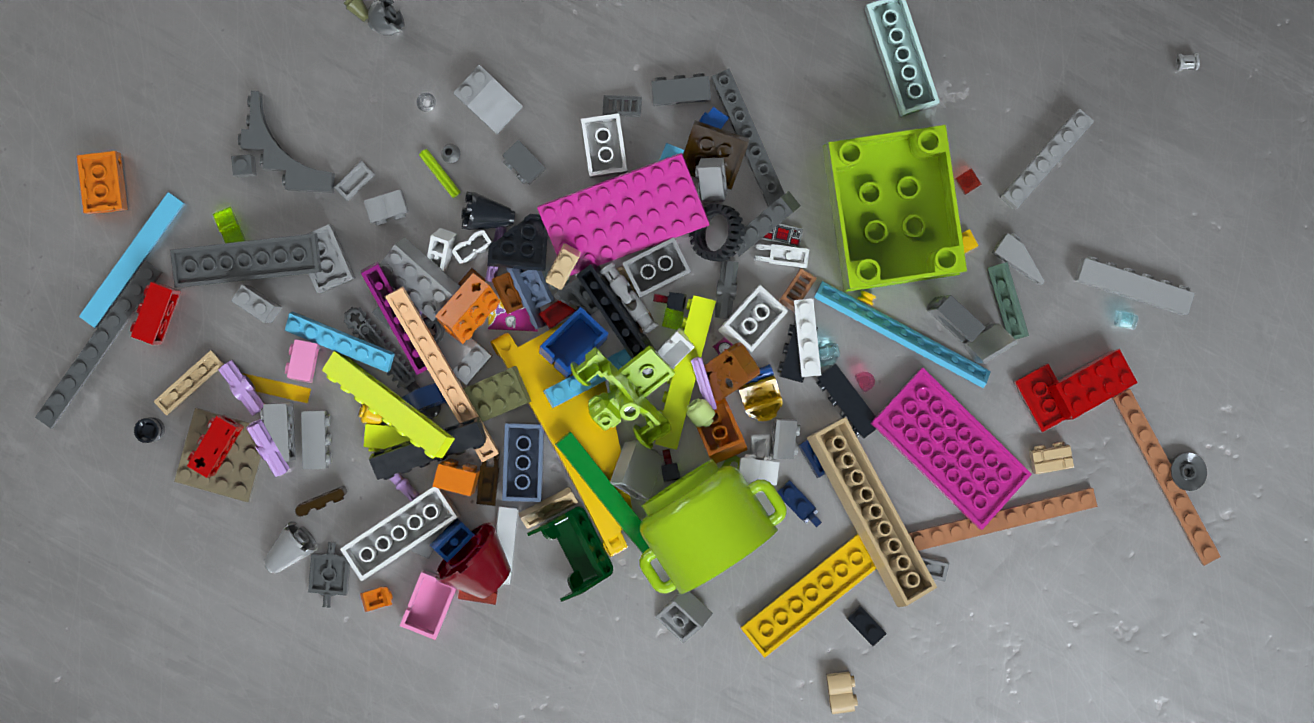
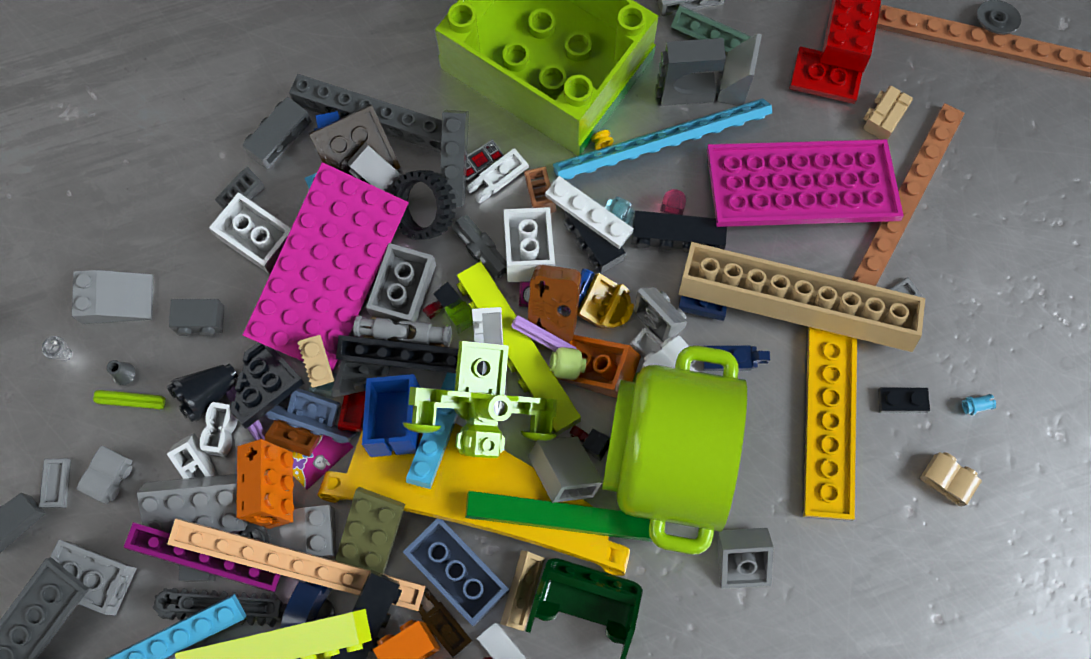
camera: 45 degrees left, 15 degrees down
none -> medium azure pin [962,394,996,415]

